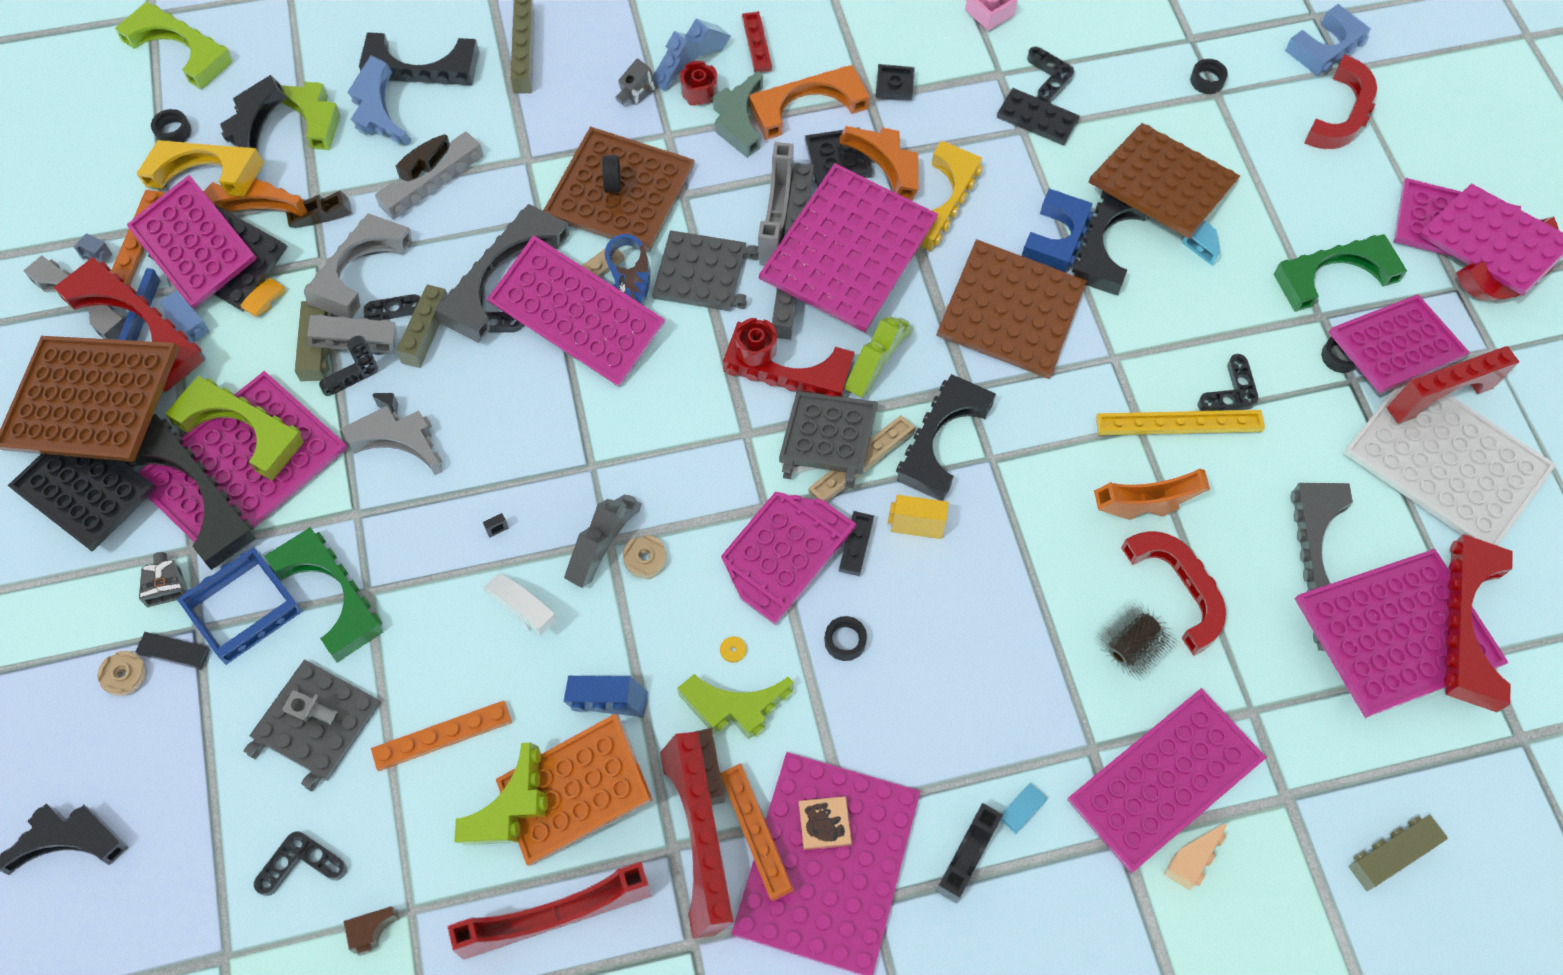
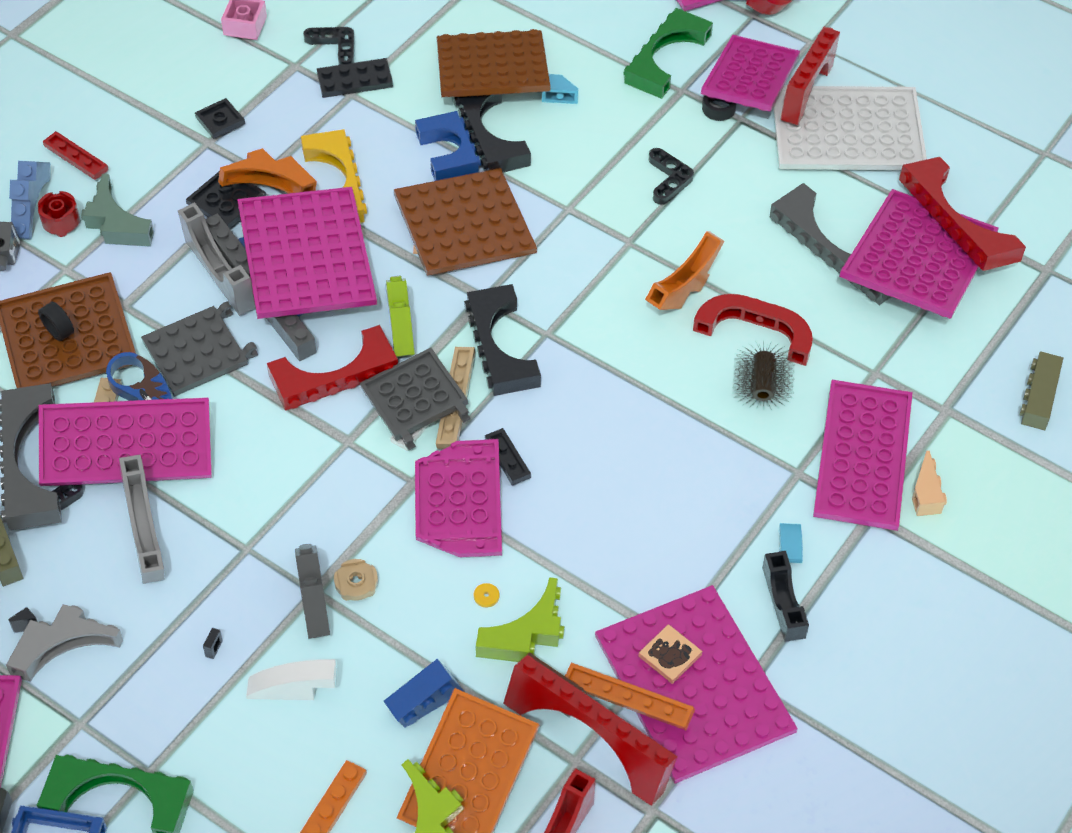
camera: 40 degrees left, 10 degrees down
red brick [735,318,777,368] -> none
orange arch [749,64,870,140] -> none
black tyre [824,616,867,661] -> none
yellow brick [888,494,949,539] -> none
yellow plate [1095,410,1265,435] -> none
none -> light grey arch [119,454,165,584]

